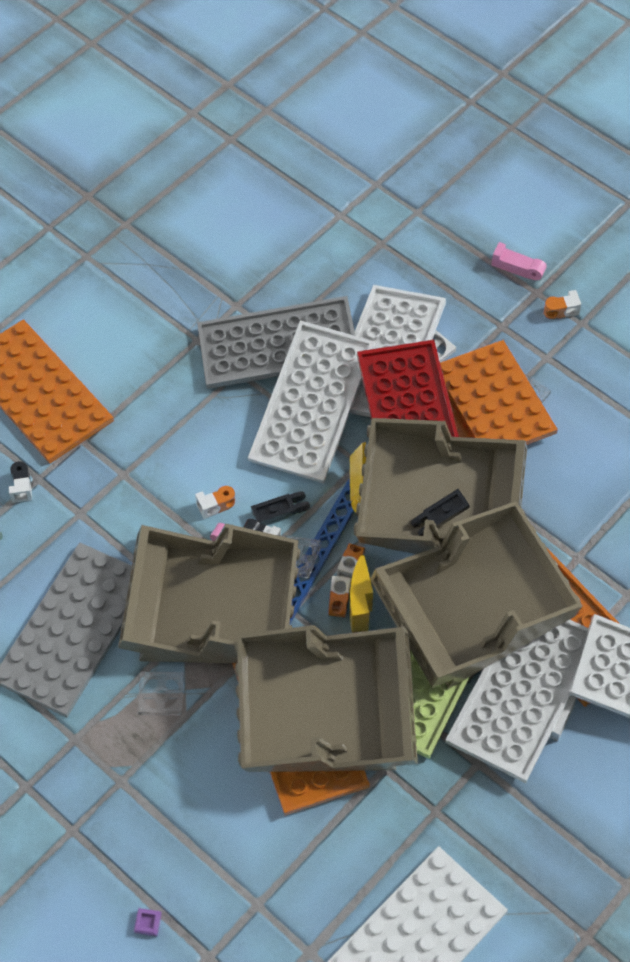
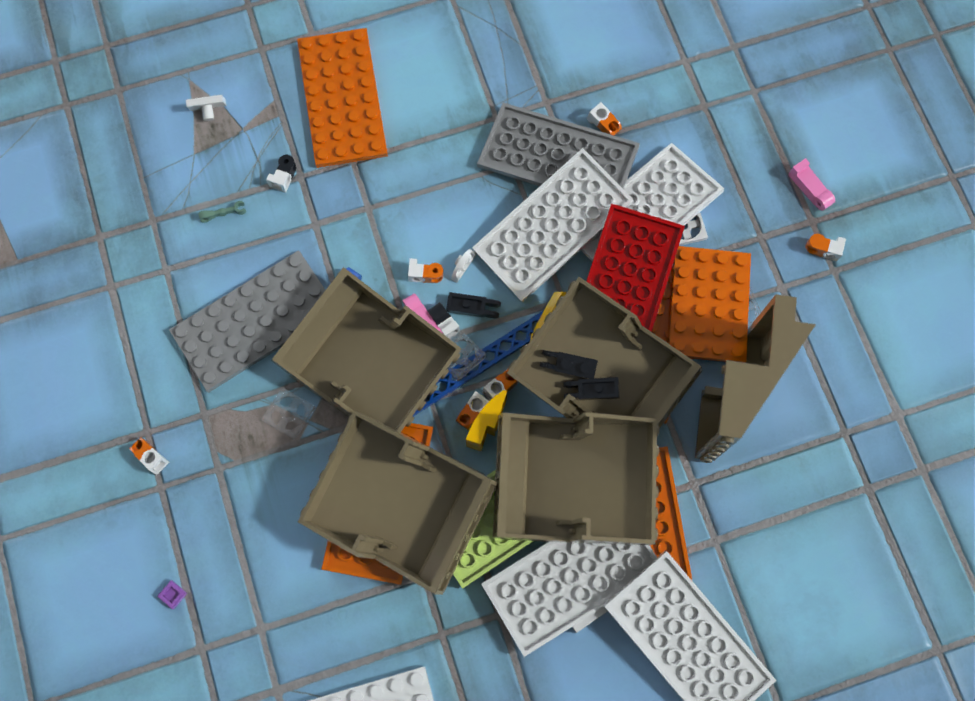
camera: 30 degrees right, 15 degrees up
none -> white leg [129,437,170,475]
none -> white plate [451,249,477,283]
none -> black hinge [539,350,598,379]
none -> leg [587,102,622,135]
none -> dark tan panel [695,294,816,463]

